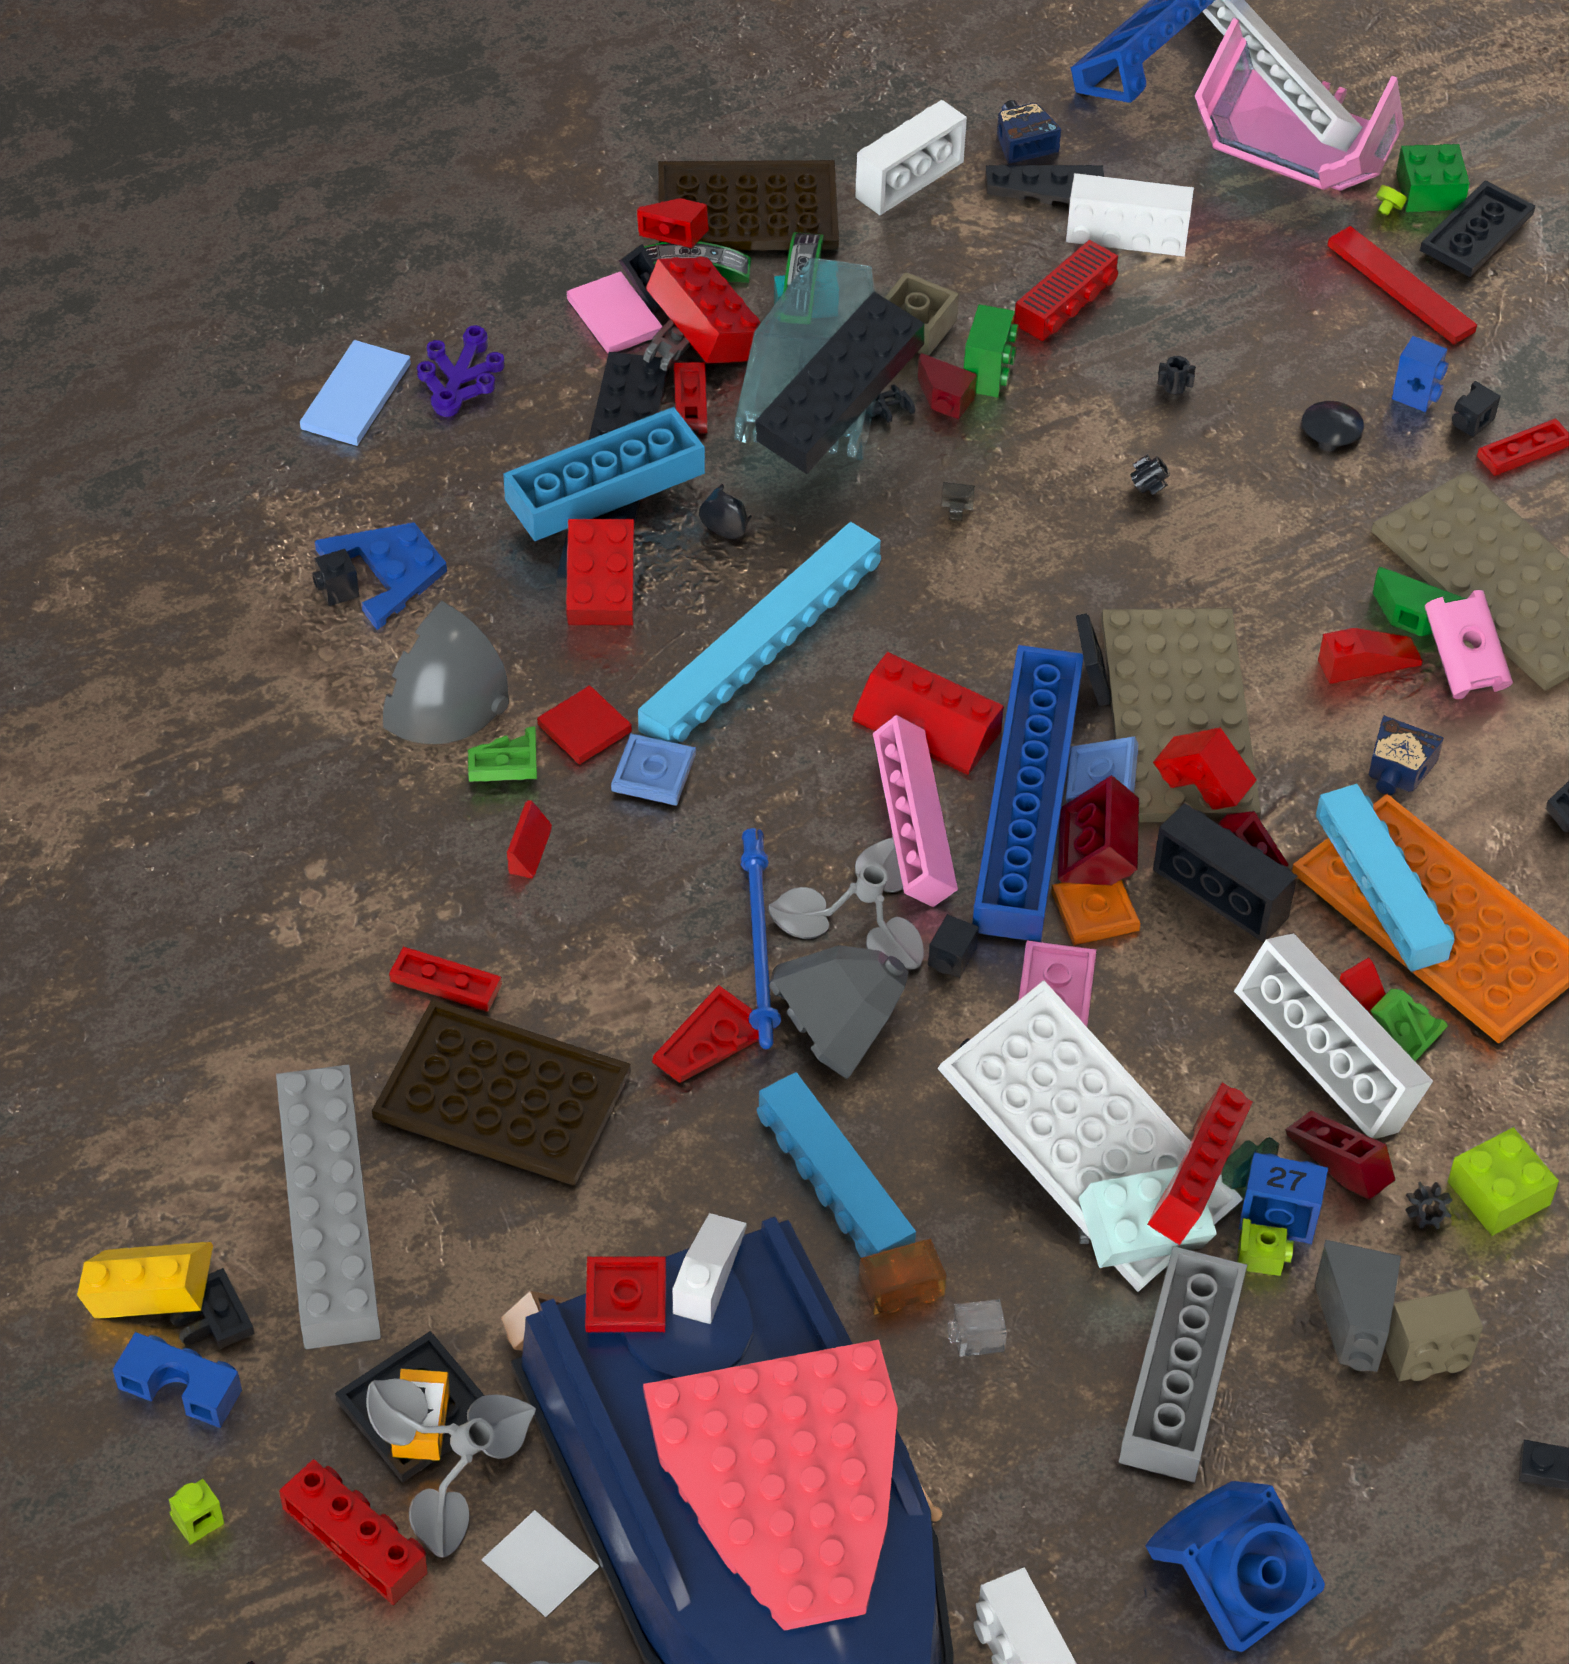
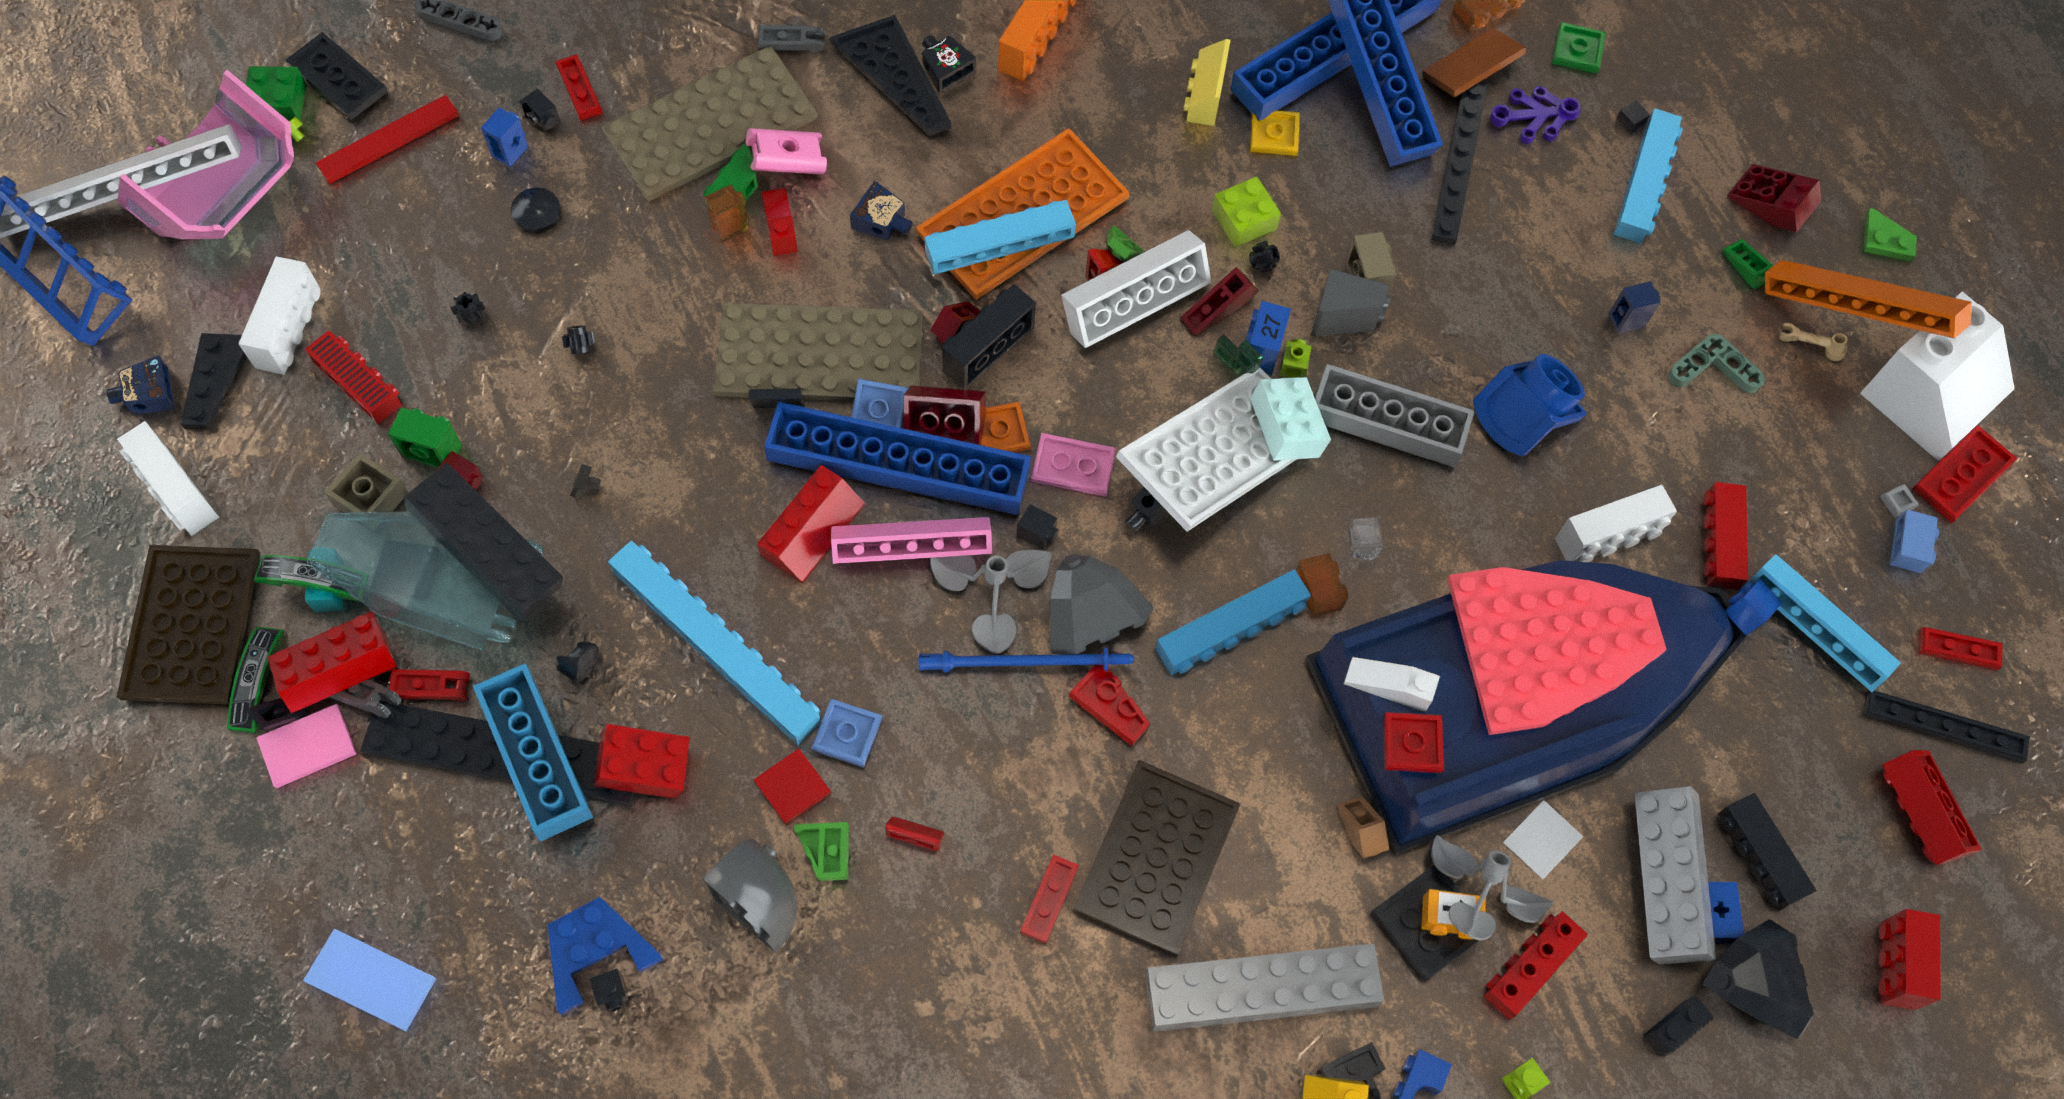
camera: 90 degrees left, 15 degrees up
dark purple plant [417,325,505,417] -> none
red slope [637,198,709,248] -> none
red arch [1147,1082,1253,1245] -> none
red brick [1153,727,1257,810] -> none
none -> clear orange brick [705,184,749,242]

